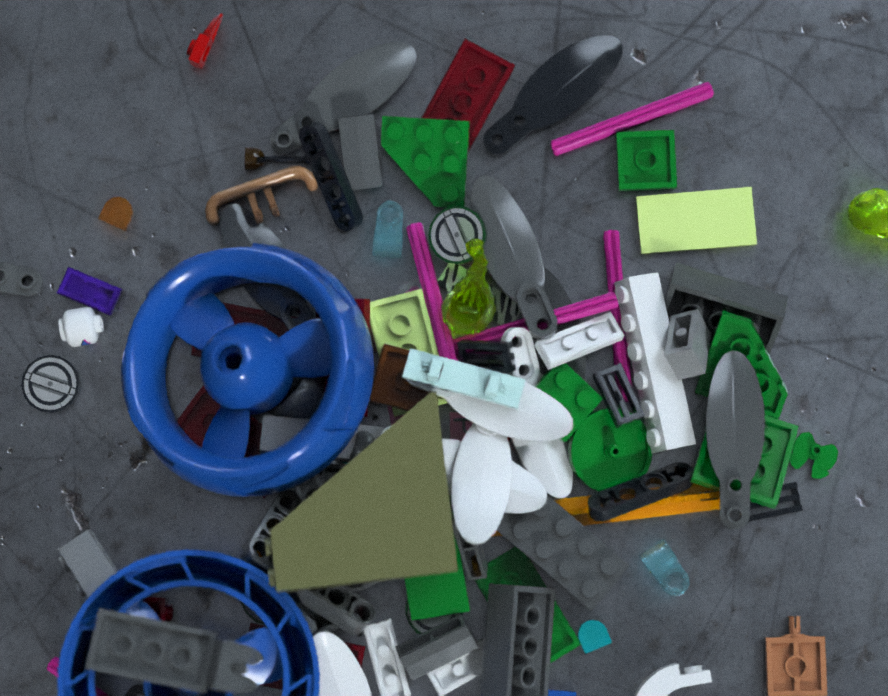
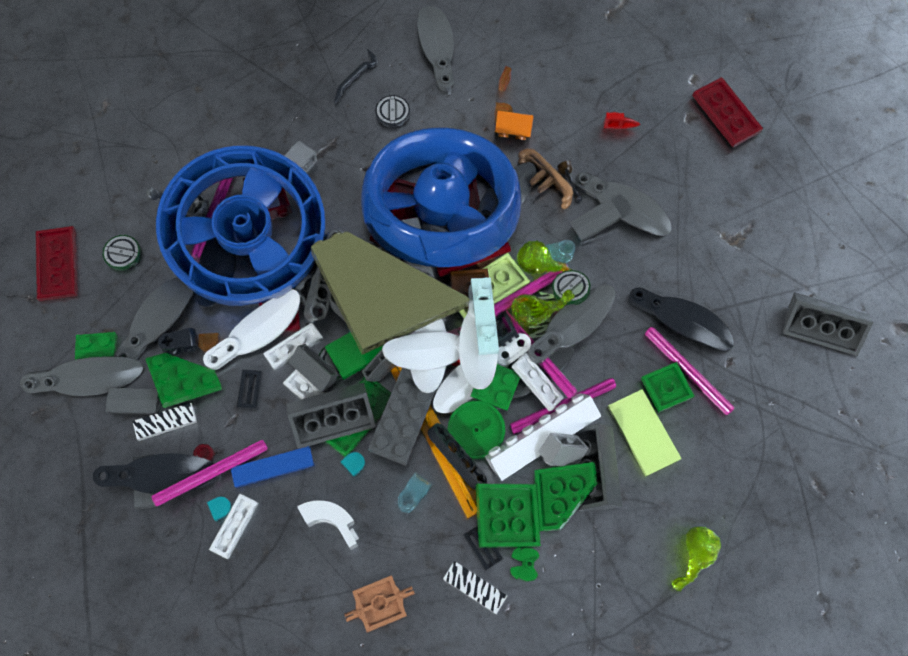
camera: 65 degrees right, 15 degrees down
dark purple plate [57,267,123,316] -> none
white head [59,307,104,347] -> none
dark grey hinge [85,608,264,694] -> none
black beam [299,122,363,232] -> none
green plate [381,116,470,207] -> none
dark red tile [422,39,515,153] -> none
black tile [592,363,645,428] -> none
dark grey plant [706,351,765,529] -> none
none -> tile [443,561,507,614]
none -> orange brick [495,111,533,140]
none -> clear orange tile [498,66,512,91]
none -> clear neon green hair [517,240,572,274]

